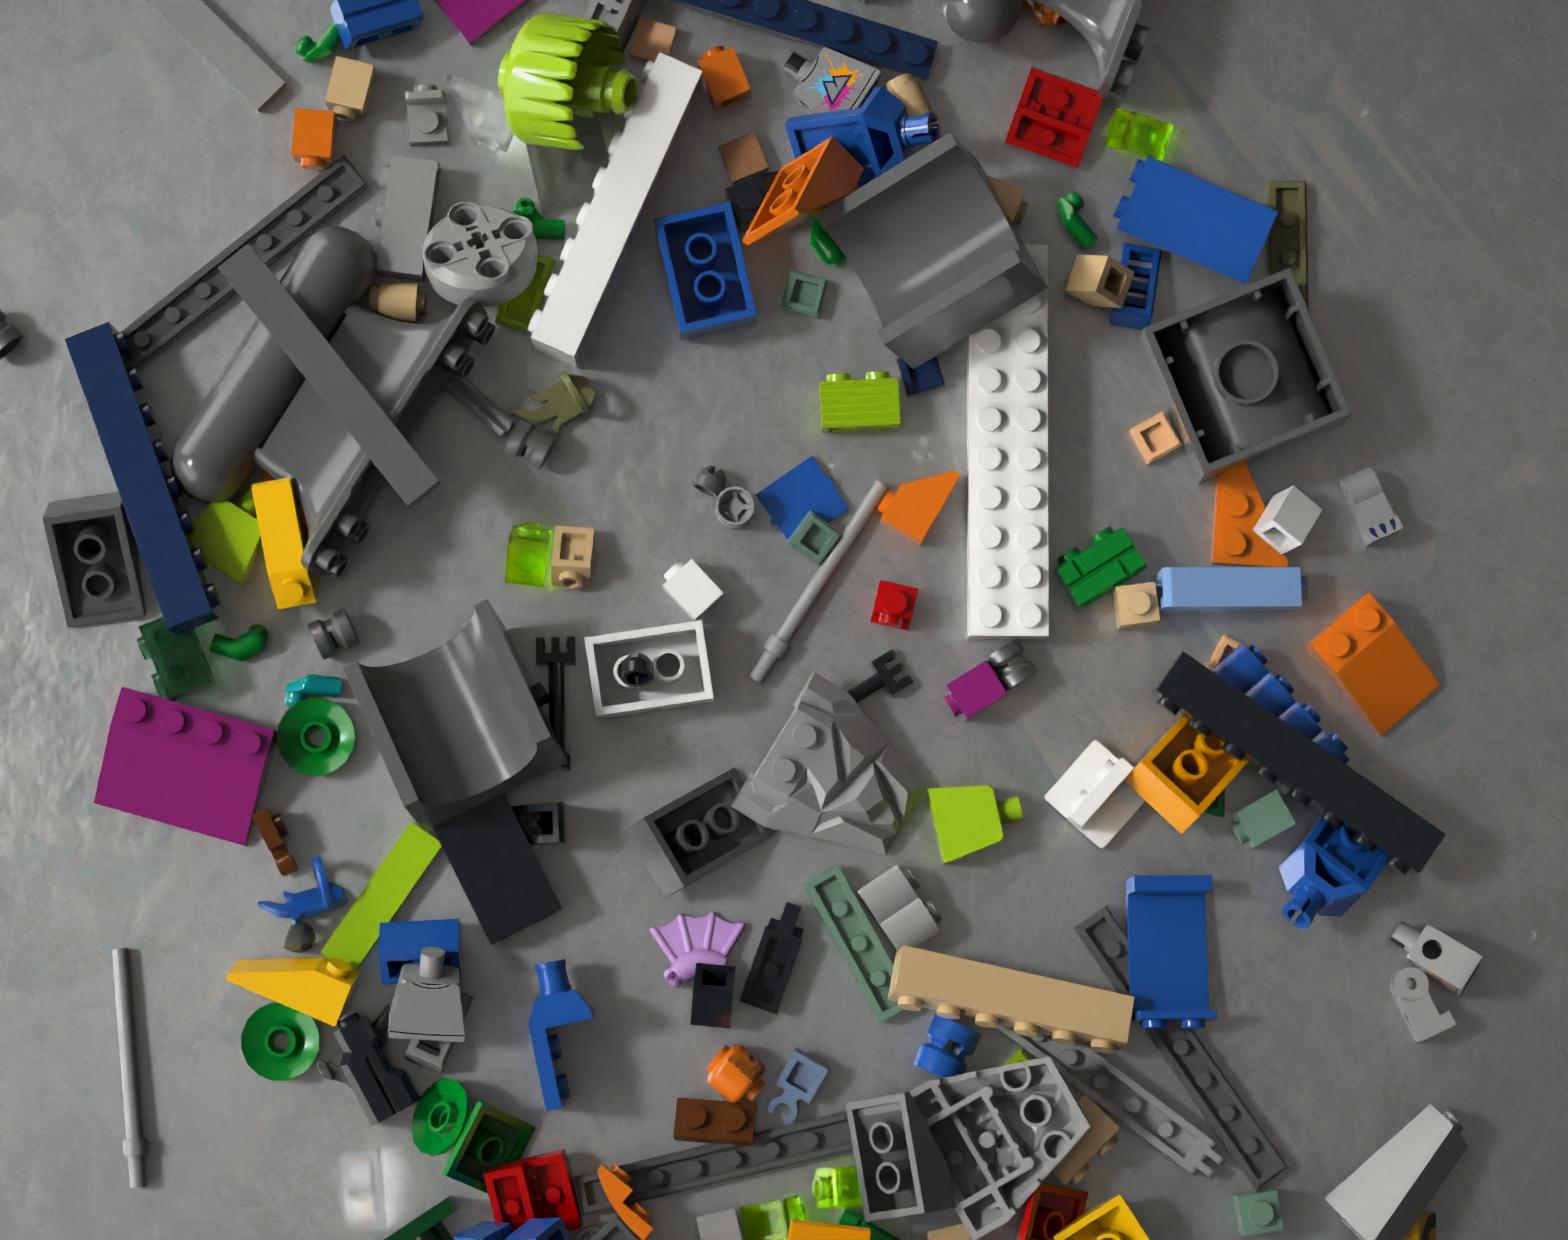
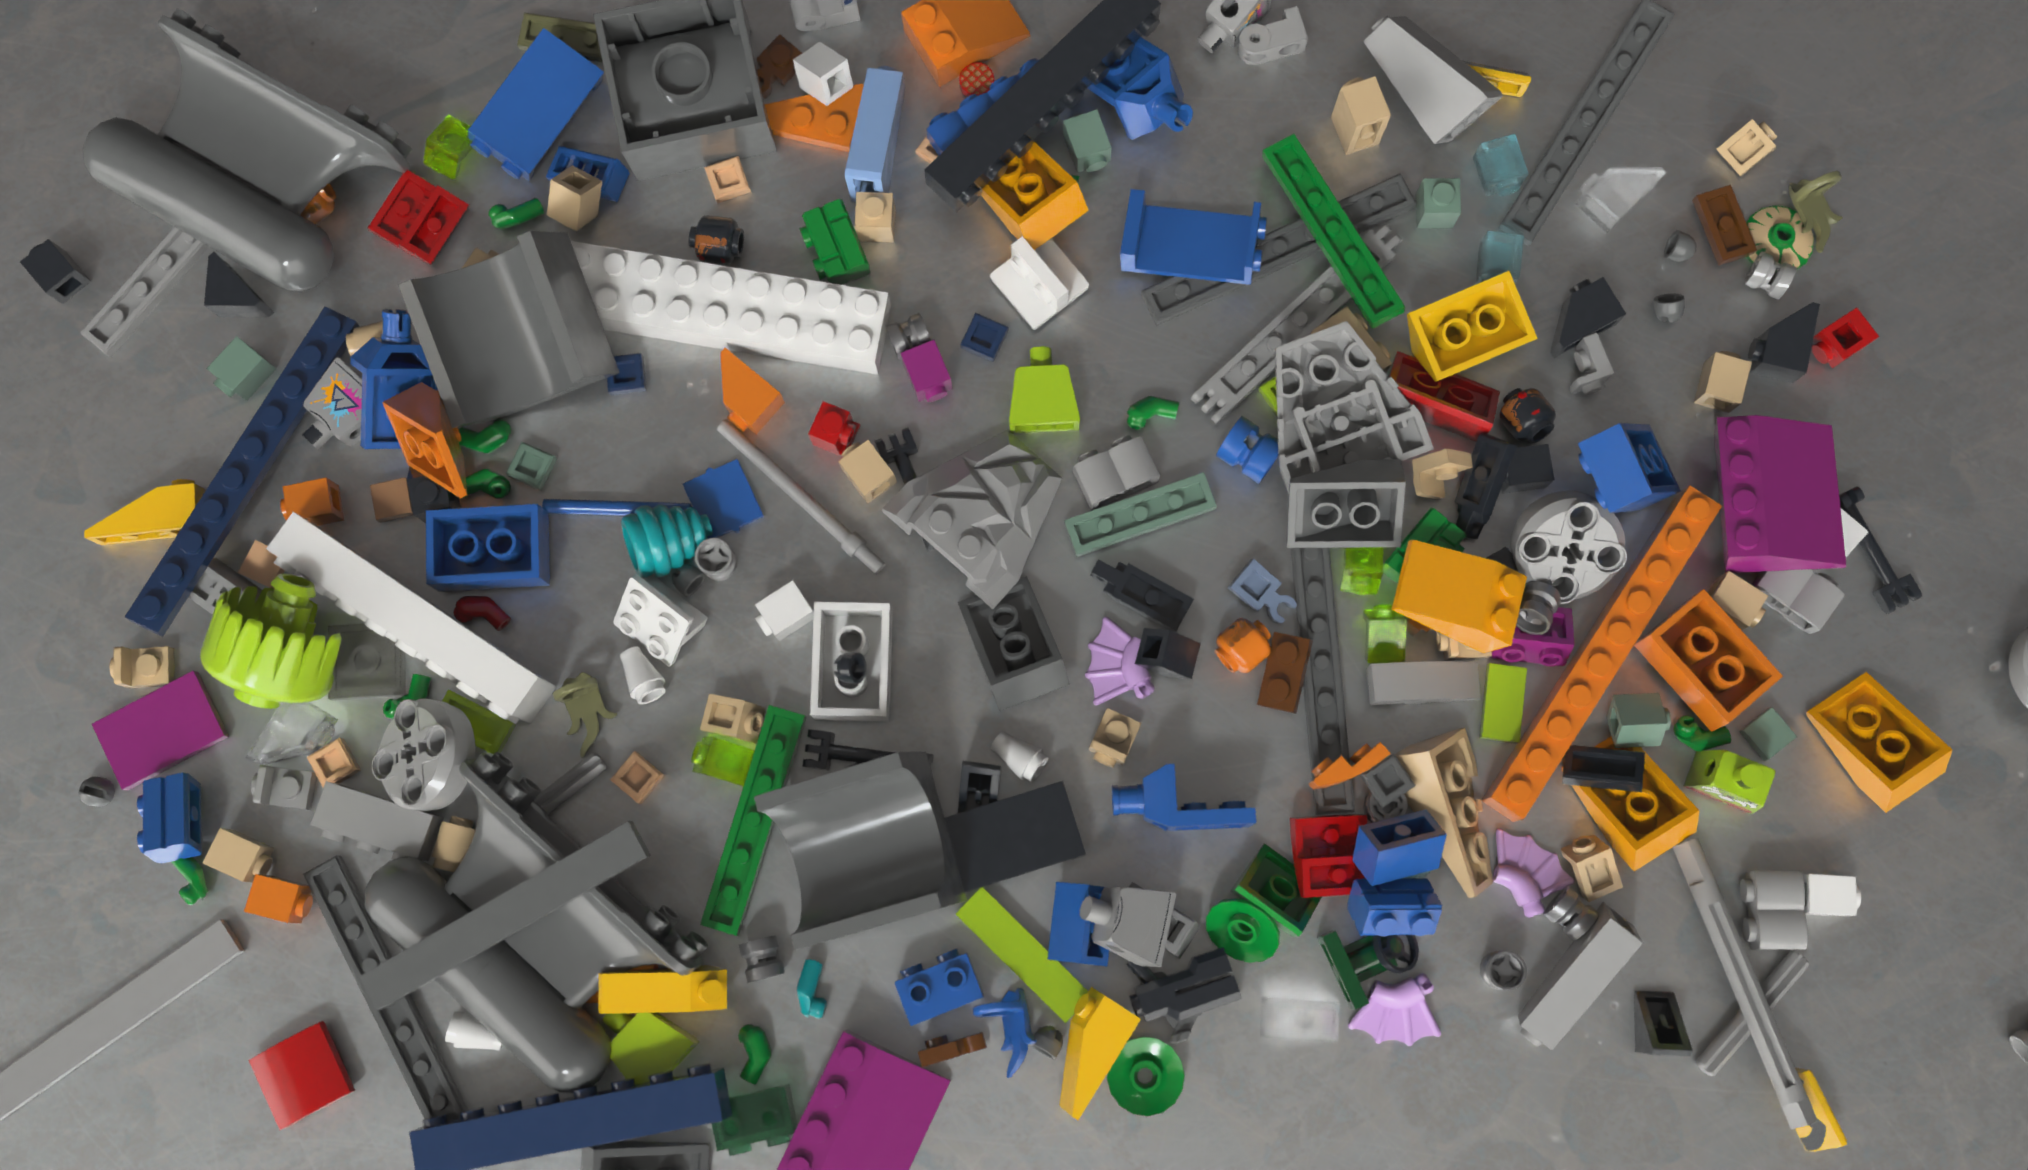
camera: 70 degrees left, 5 degrees down
green dish [276,698,356,776] -> none
flat silver wheel [505,418,558,470] -> none
sand green tile [786,510,842,566] -> none
lime brick [819,371,901,433] -> none
tan brick [887,945,1135,1054] -> none
none -> red slope [249,1021,356,1130]
none -> light nougat tile [307,737,361,788]
none -> white cone [445,1010,503,1051]
none -> red arm [453,596,511,631]
none -> green arm [463,469,511,499]
none -> blue bar [542,499,692,516]
none -> light nougat tile [610,751,665,804]
none -> white bracket [613,574,708,667]
none -> white cone [620,646,666,704]
none -> teal piece [621,504,713,578]
none -> black head [689,215,744,265]
none -> green plate [700,705,807,936]
none -> reddish brown plate [756,34,802,99]
none -> tan brick [838,440,897,504]
none -> blue brick [894,949,984,1026]
none -> tile [959,62,995,98]
none -> dark blue tile [960,313,1009,362]
none -> white cone [991,731,1049,783]
none -> tan bracket [1089,708,1141,768]
none -> green arm [1127,396,1179,430]
none -> green plate [1262,134,1405,329]
none -> tan brick [1331,76,1391,155]

